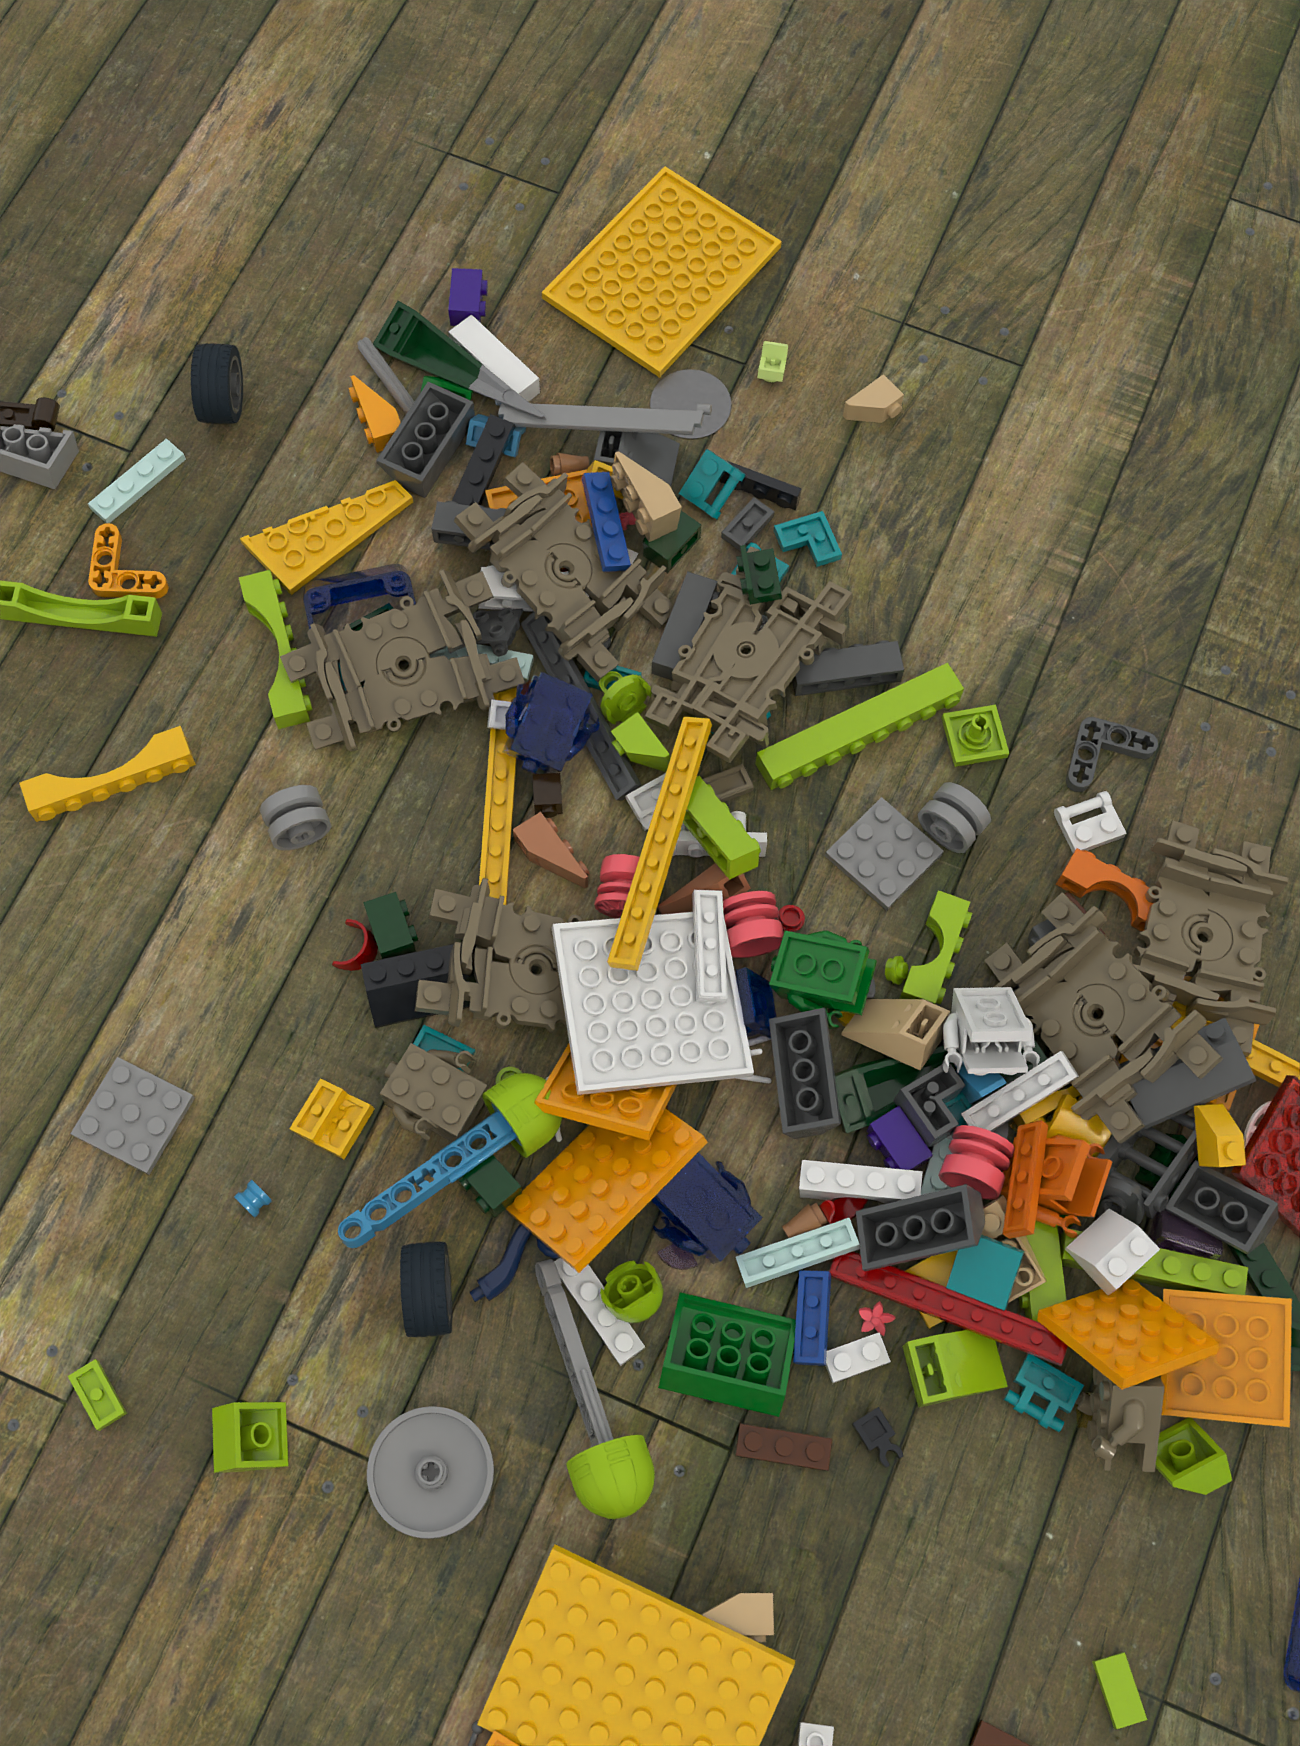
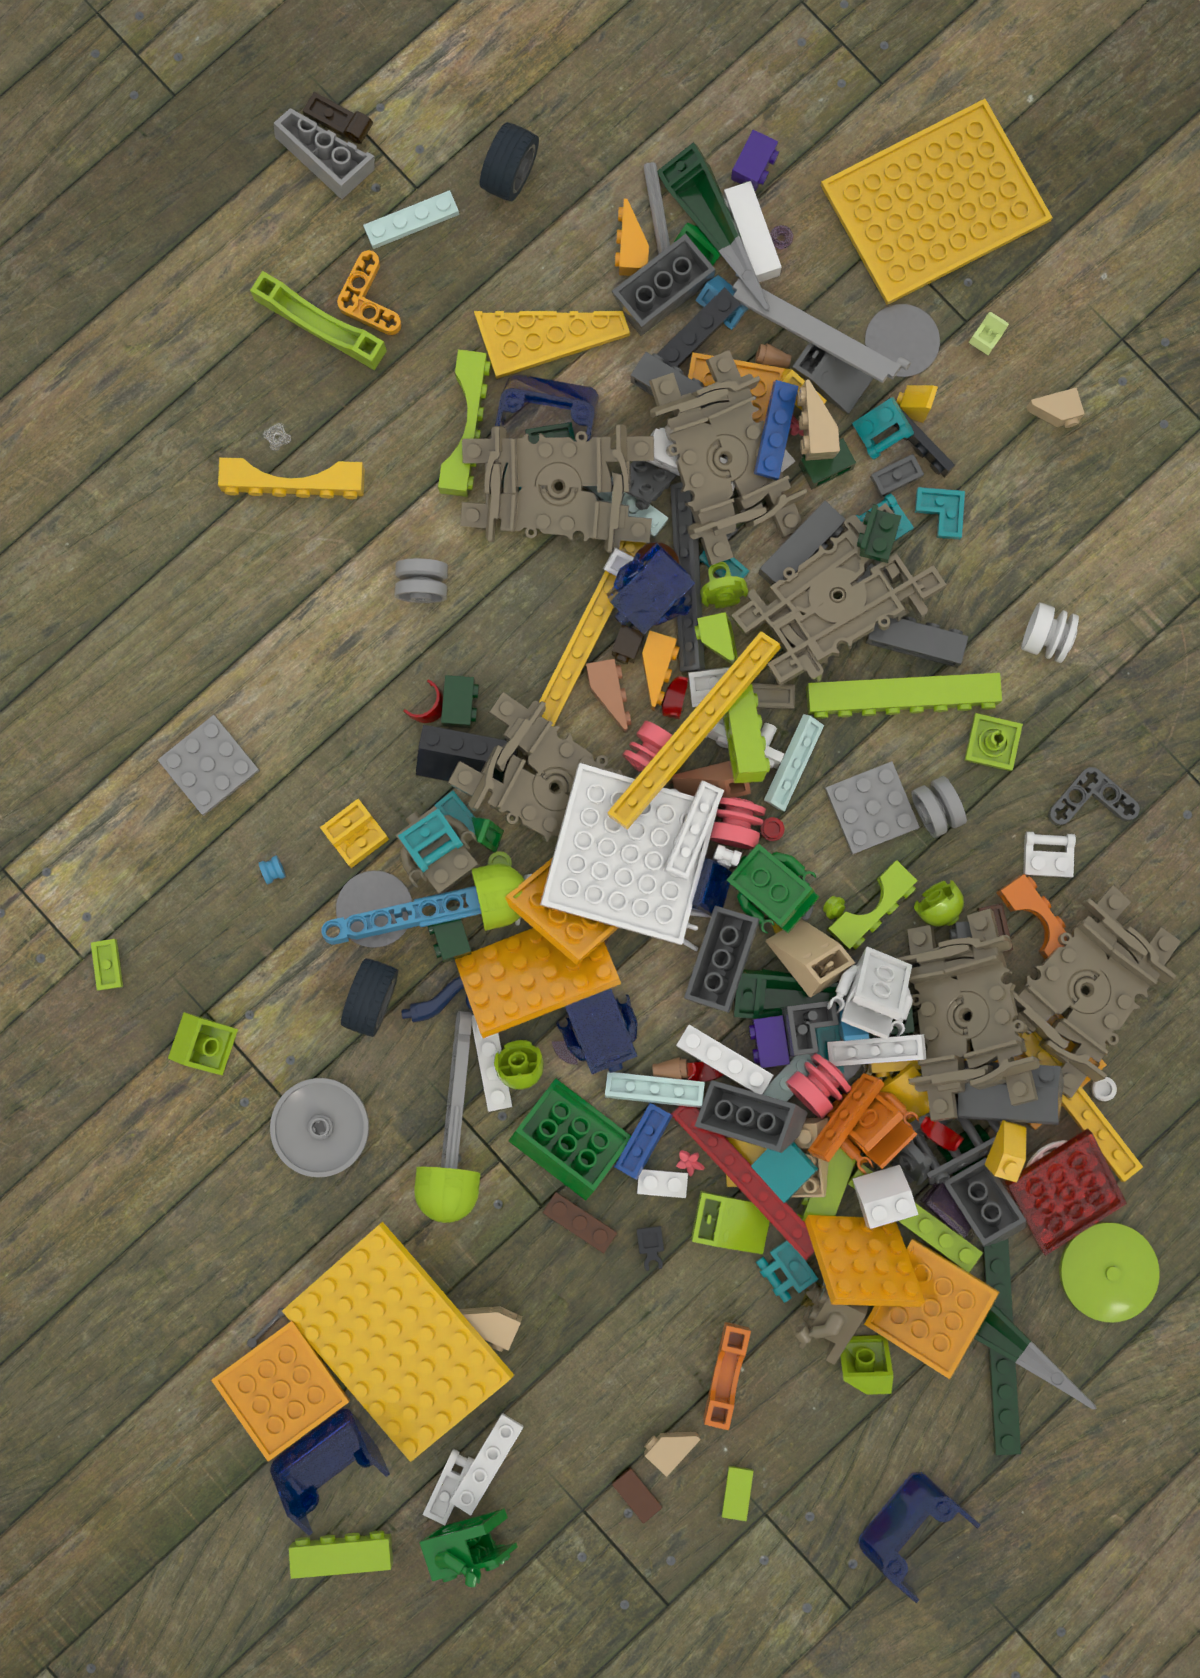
camera: 25 degrees right, 15 degrees up
none -> clear plate [263,423,291,451]
none -> flat silver sticker [336,871,412,947]
none -> teal plate [398,808,463,872]
none -> green slope [471,817,504,852]
none -> light orange slope [642,631,680,711]
none -> tan slope [644,1432,701,1477]
none -> red helmet [662,676,689,720]
none -> orange arch [703,1322,751,1430]
none -> white plate [712,844,742,869]
none -> light aqua plate [764,714,824,812]
none -> plate [770,225,793,249]
none -> yellow slope [896,385,938,423]
none -> lime cylinder [914,880,964,926]
none -> red helmet [920,1116,964,1151]
none -> white wheel [1021,602,1079,663]
none -> white tile [1090,1077,1117,1101]

